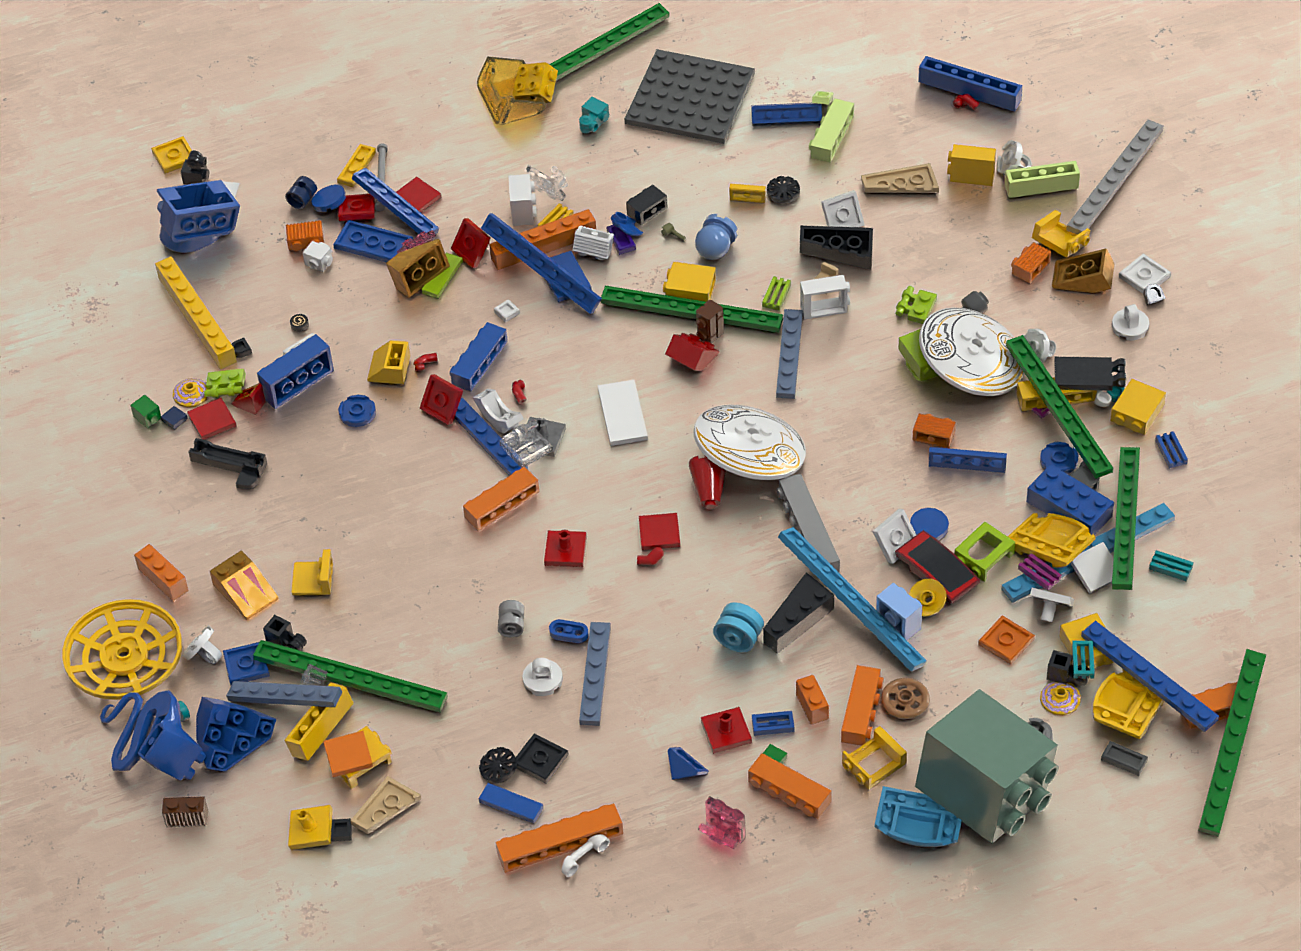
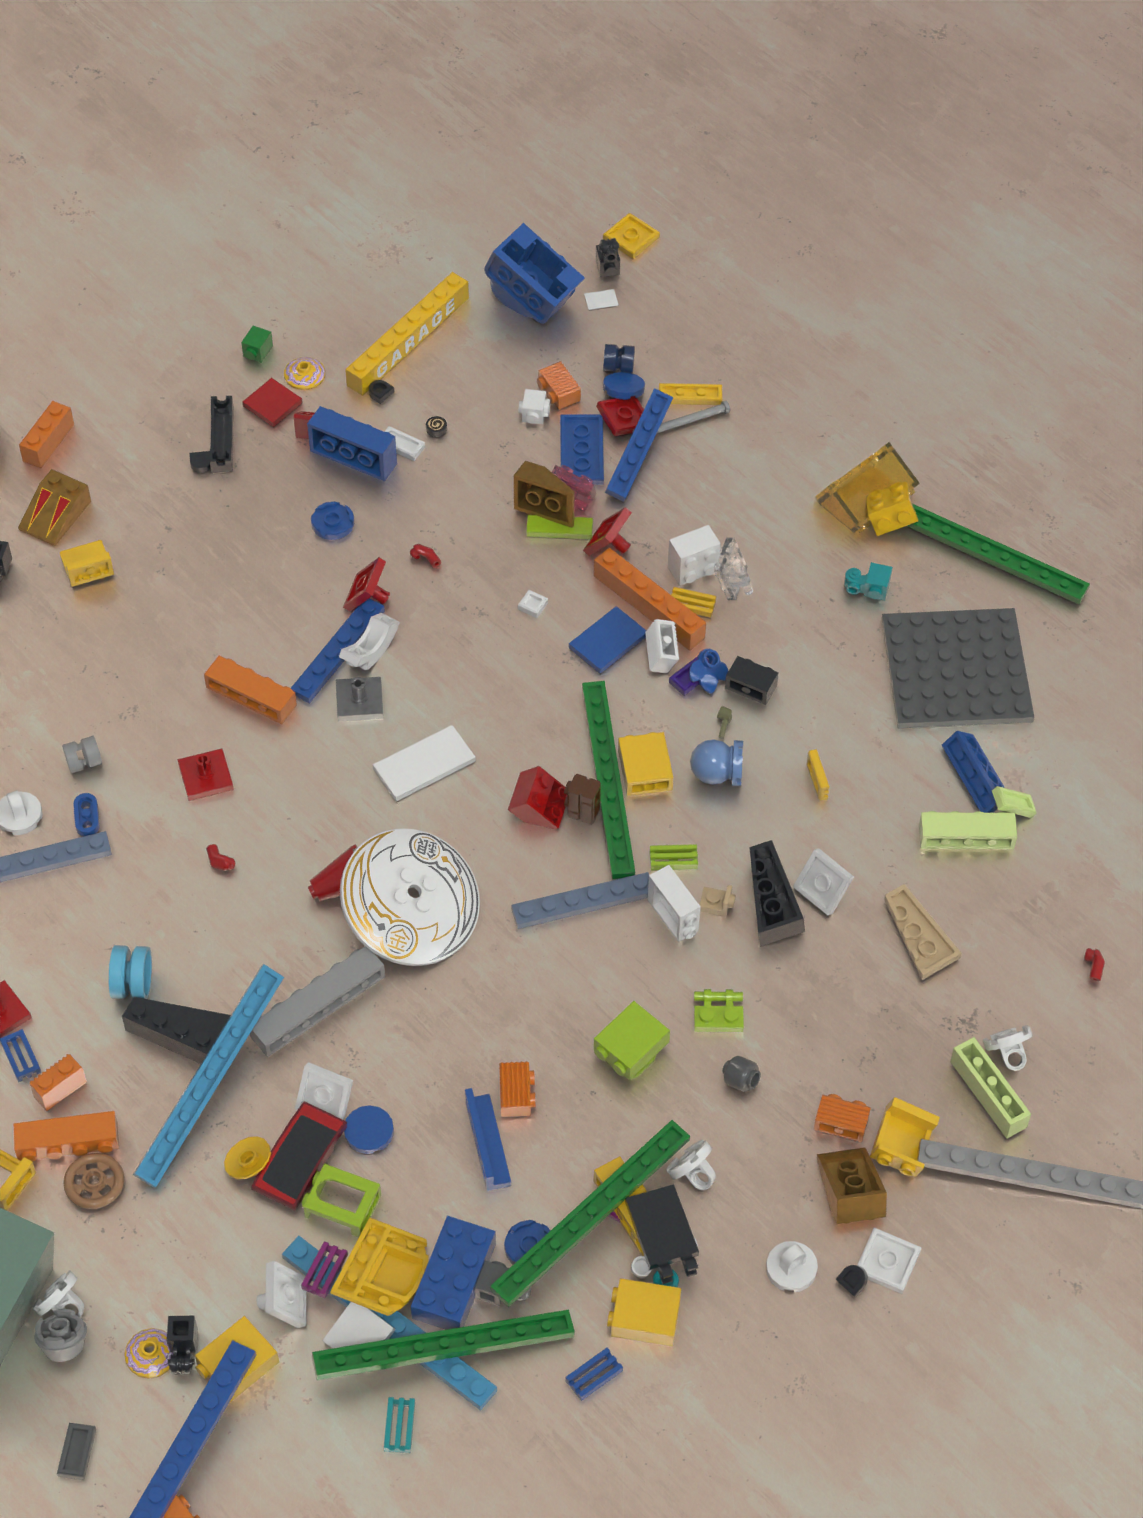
camera: 65 degrees right, 5 degrees up
dark blue tile [161,406,188,430] -> none
lime plate [204,369,246,398] -> none
yellow slope [367,340,410,384] -> none
red tile [396,176,442,213] -> none
blue brick [449,322,508,392] -> none
blue plate [481,213,602,314] -> none
clear plate [500,419,553,468] -> none
red arm [512,380,527,404] -> none
red tile [639,513,681,550] -> none
black wheel [767,176,800,203] -> none
light blue brick [876,583,922,640] -> none
blue brick [918,56,1023,112] -> none
white dish [919,308,1024,396] -> none
yellow brick [947,144,996,186] -> none
orange tile [978,615,1035,665] -> none
teal tile [1072,640,1095,679] -> none
yellow slope [1093,669,1164,739] -> none

